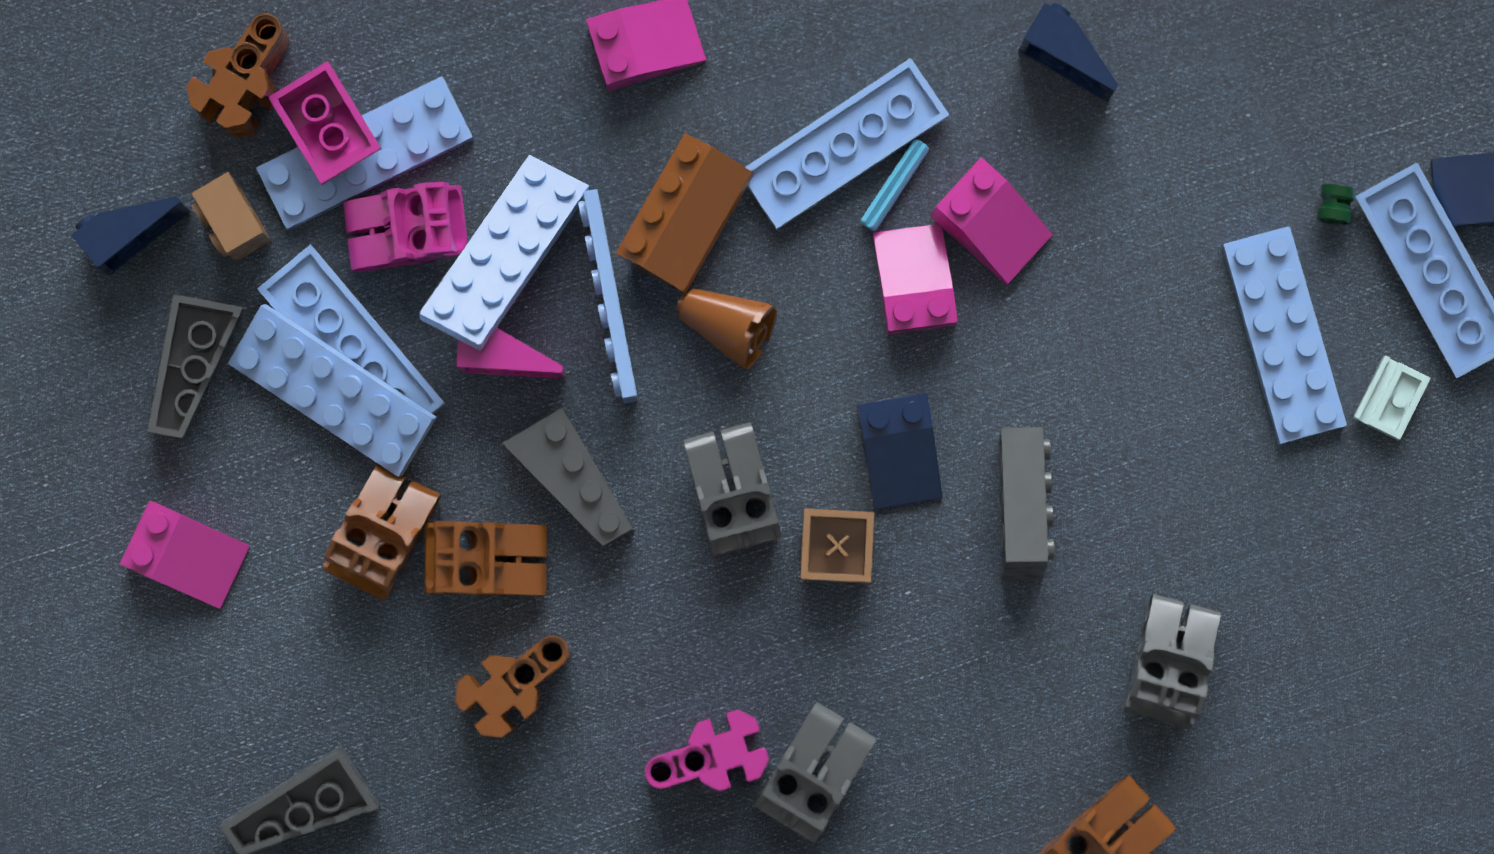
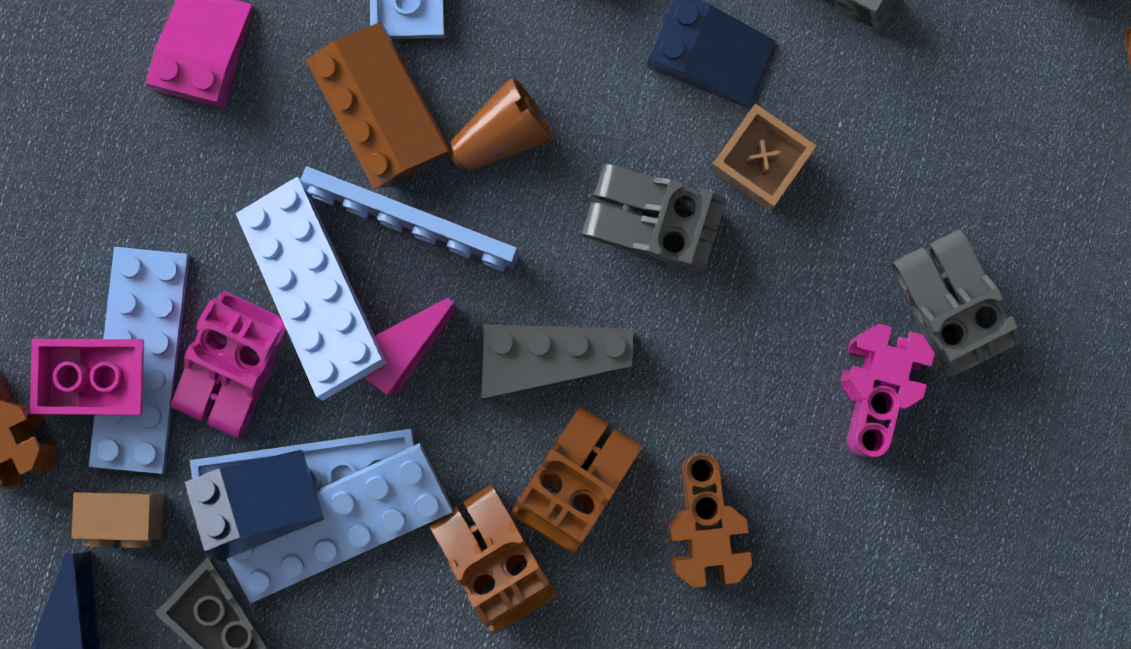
camera: 50 degrees left, 0 degrees up
none -> dark blue slope [185,450,324,561]

